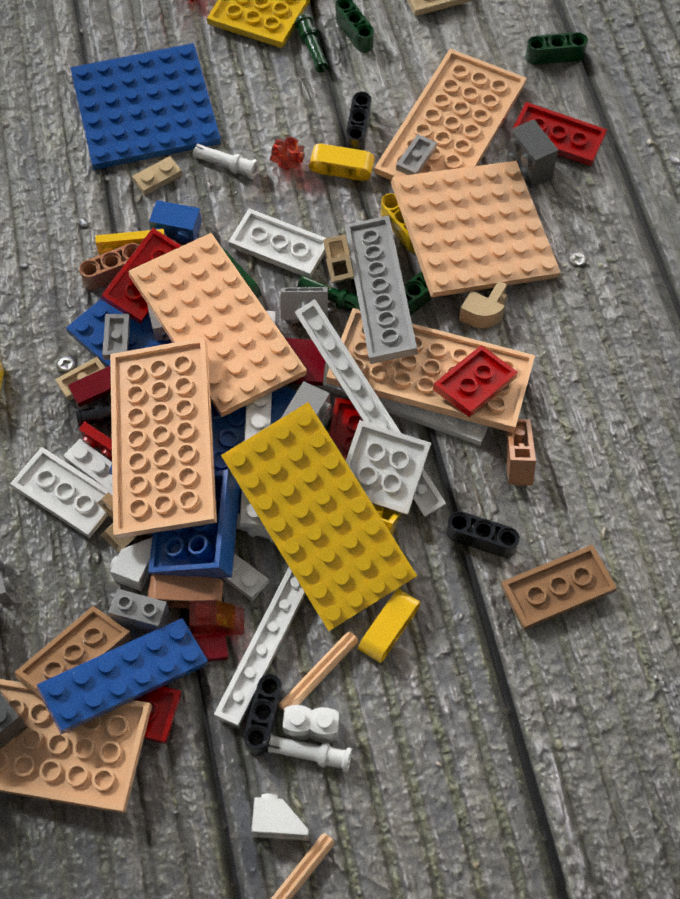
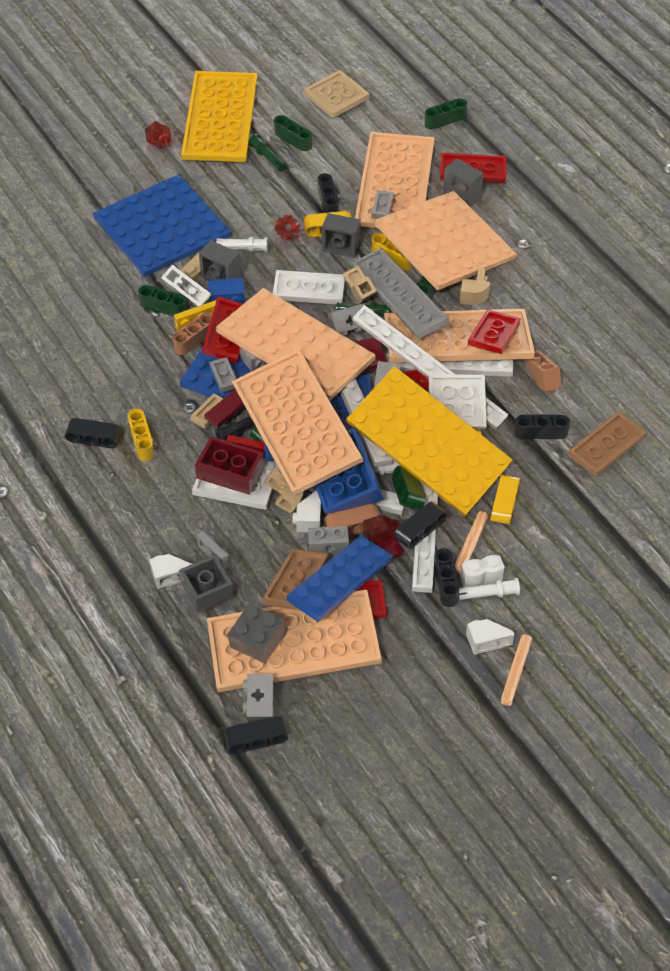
camera: 20 degrees left, 10 degrees down
none -> dark green beam [138,285,187,316]
none -> white slope [161,265,211,306]
none -> dark red brick [195,436,264,495]
none -> dark grey brick [199,240,241,281]
none -> dark grey brick [322,213,361,258]
none -> dark green beam [392,465,425,511]
none -> black beam [394,501,447,549]

